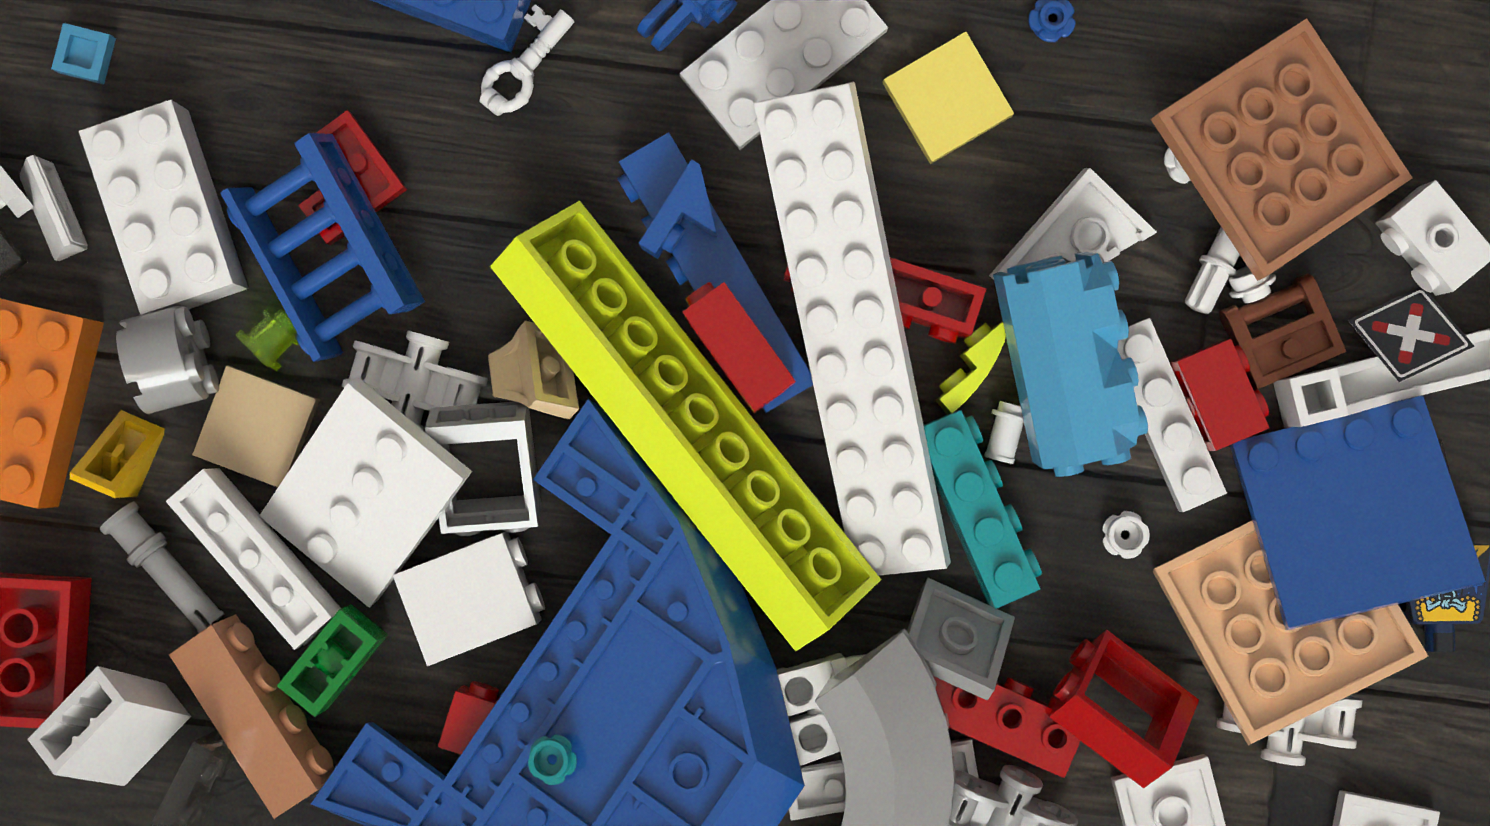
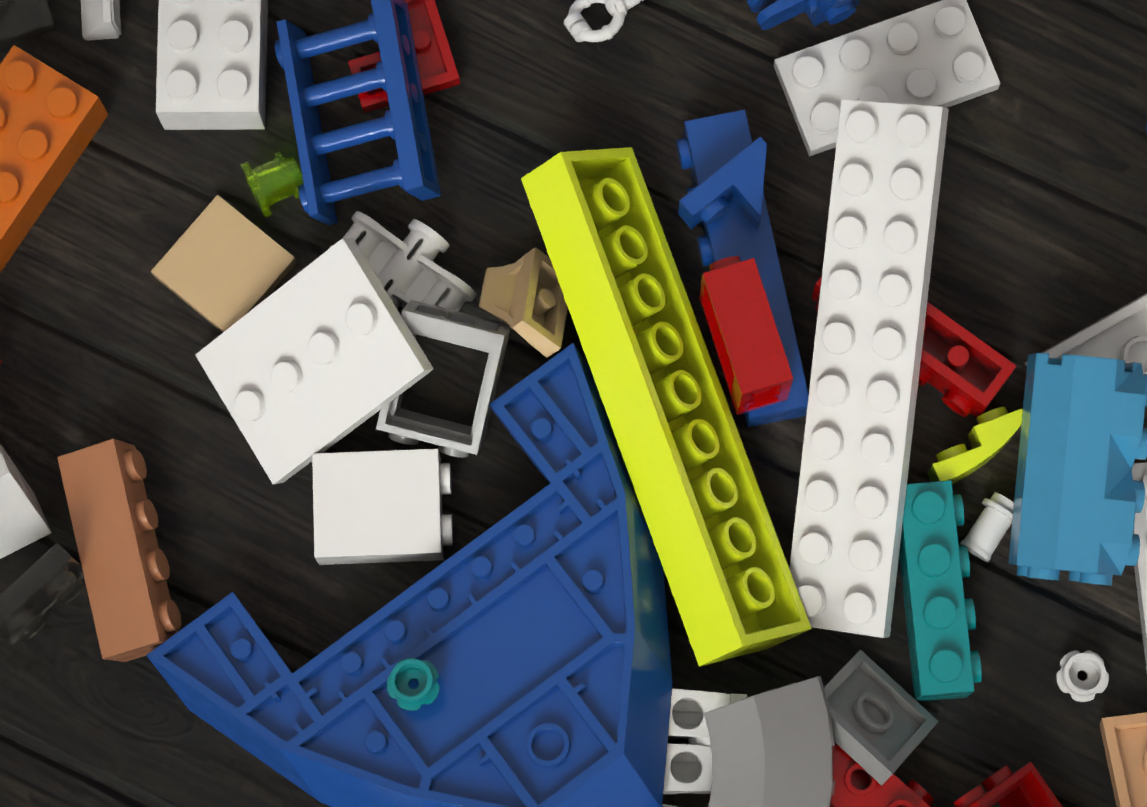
camera: 20 degrees right, 10 degrees down
yellow slope [70,410,165,498] -> none
light grey pin [100,501,224,633] -> none
light grey brick [116,305,219,414] -> none
white brick [166,468,341,650] -> none
green brick [277,605,388,717] -> none
red brick [438,681,500,754] -> none
light yellow tile [883,32,1014,164] -> none

